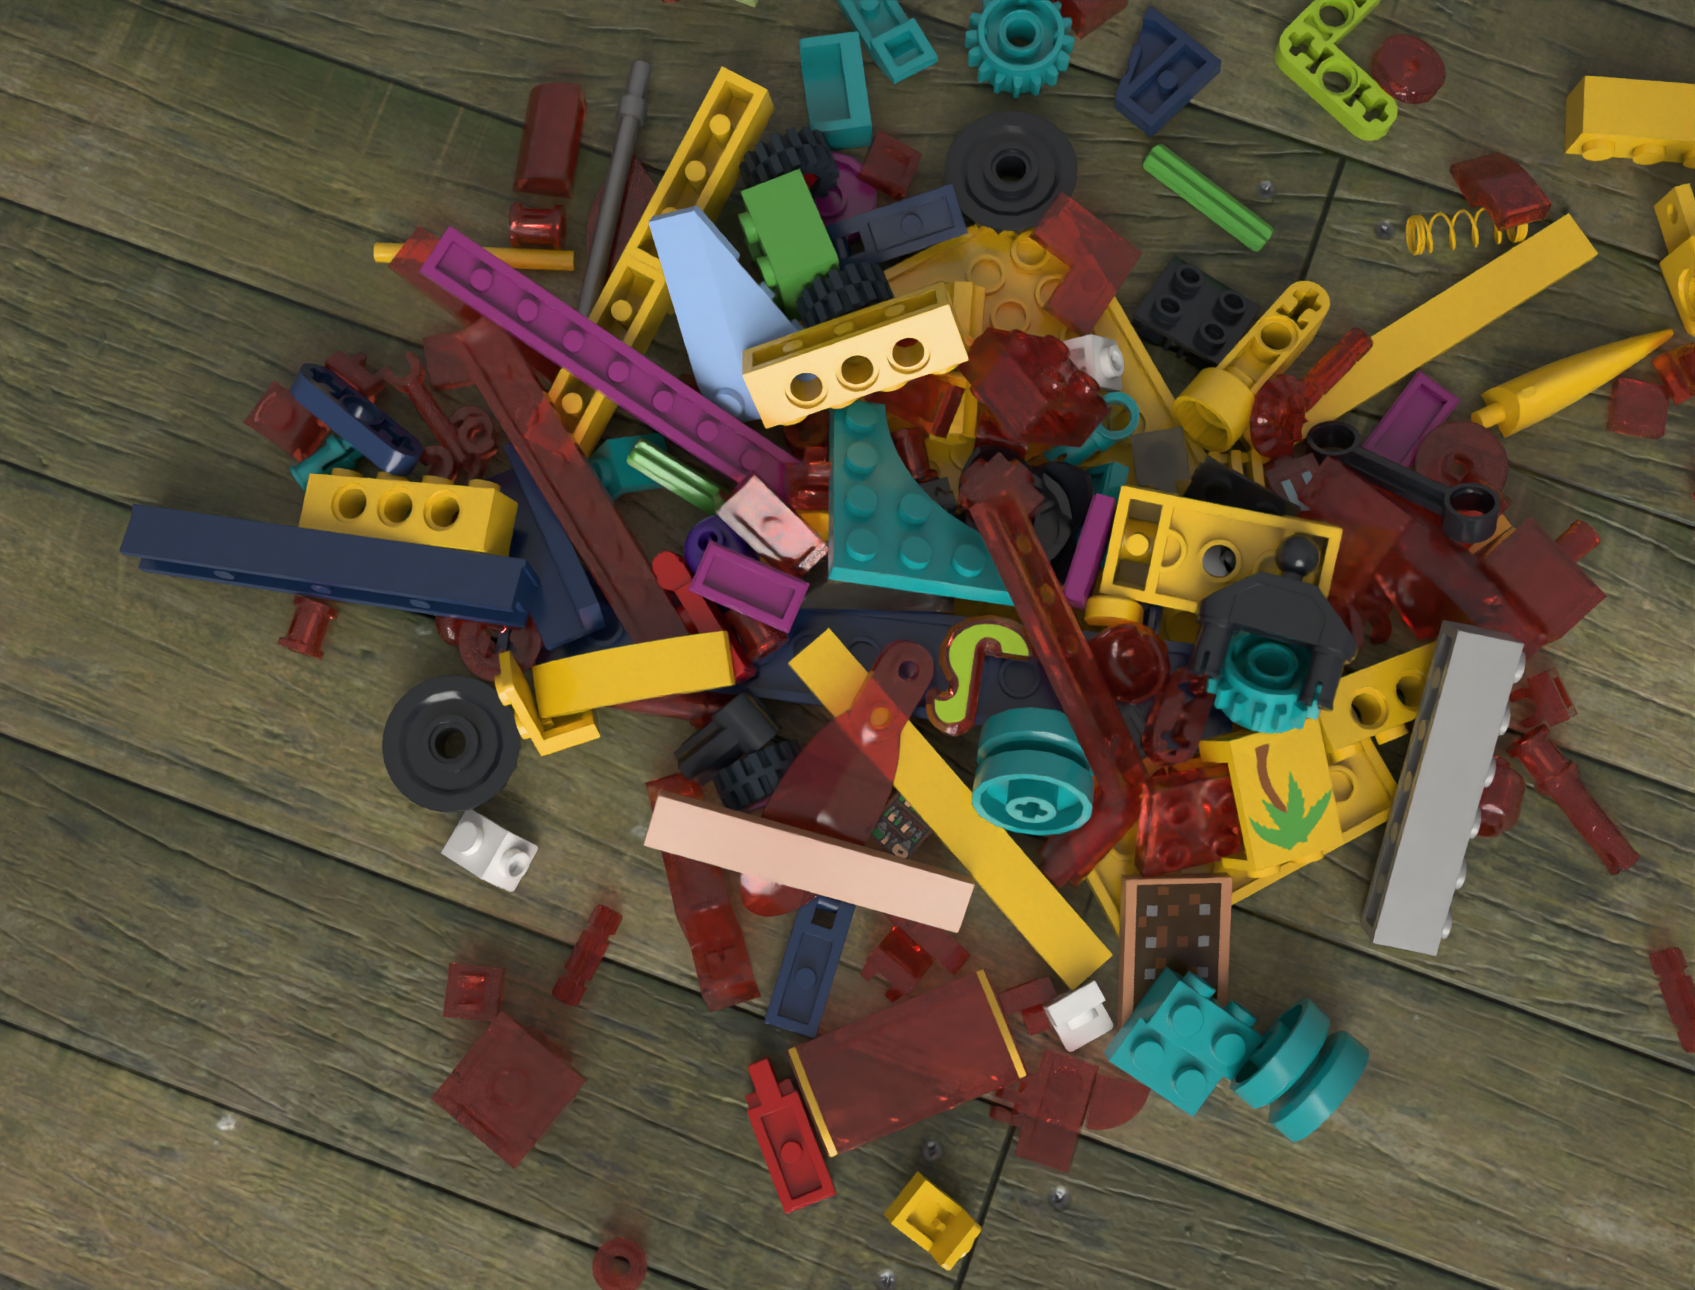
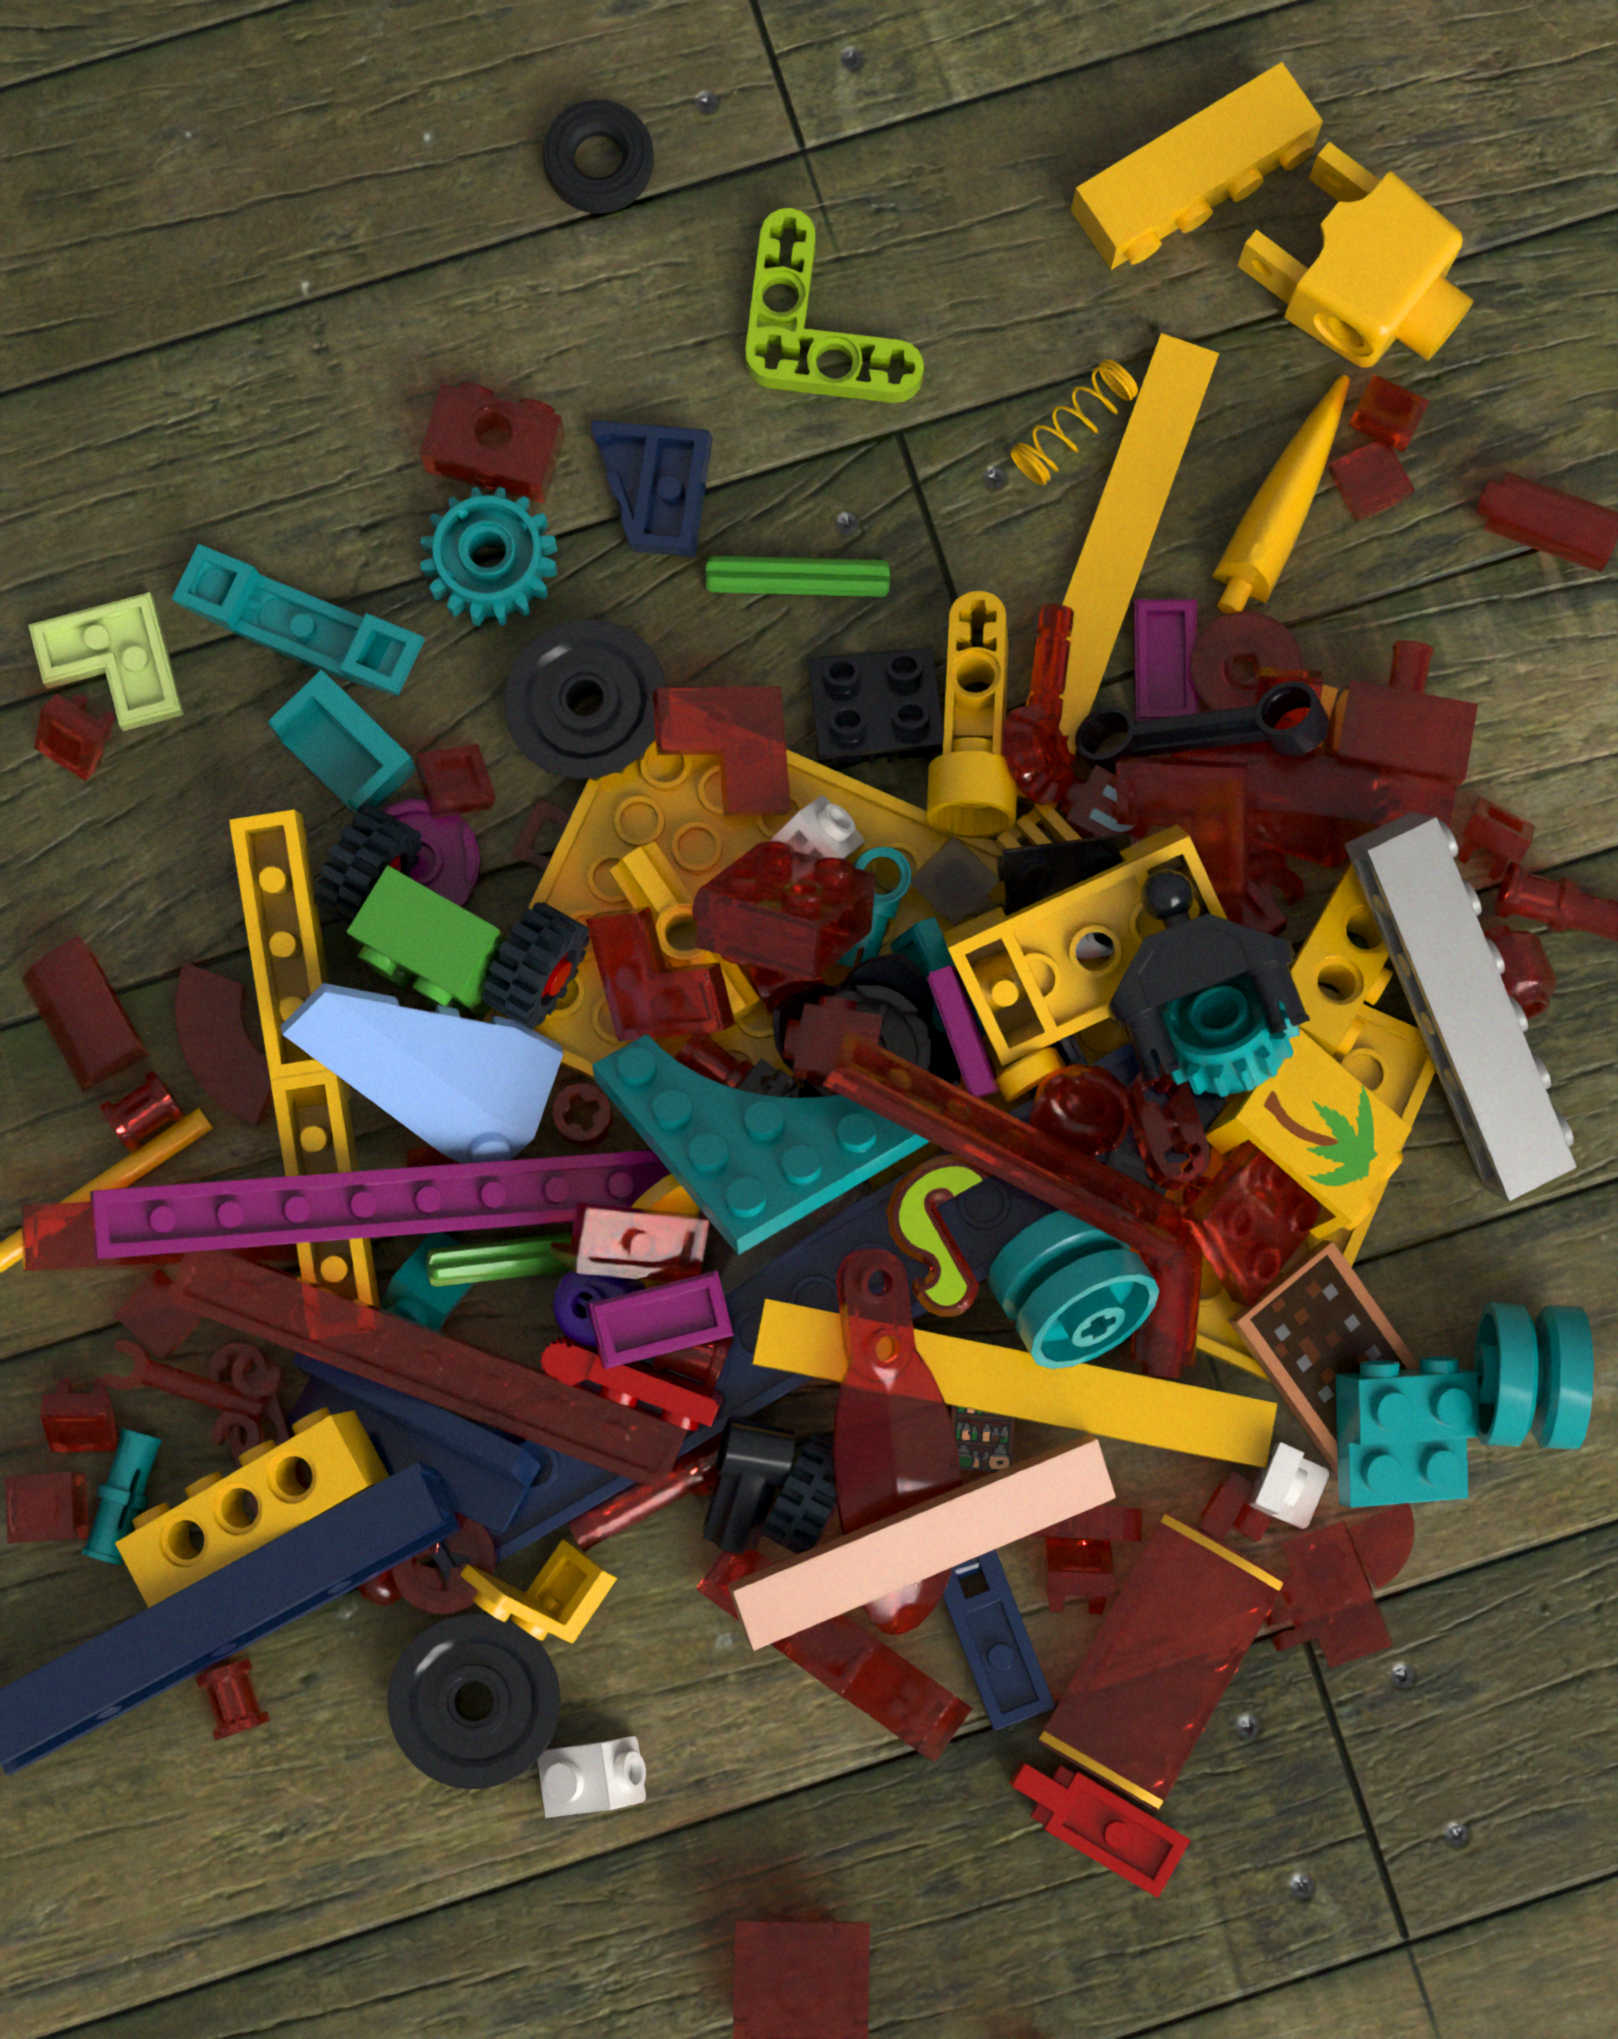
camera: 45 degrees left, 0 degrees up
dark blue beam [290,363,424,477] -> none
clear red tile [443,963,506,1022] -> none
yellow slope [532,631,735,719] -> none
clear red axle [552,904,622,1007] -> none
flat silver bar [576,60,652,318] -> none
yellow brick [742,281,969,429] -> none
clear red tile [783,446,831,511] -> none
dark blue plate [825,183,968,272] -> none
yellow bracket [883,1171,982,1271] -> none
clear red piece [1371,34,1446,104] -> none
clear red slope [1449,152,1552,231] -> none

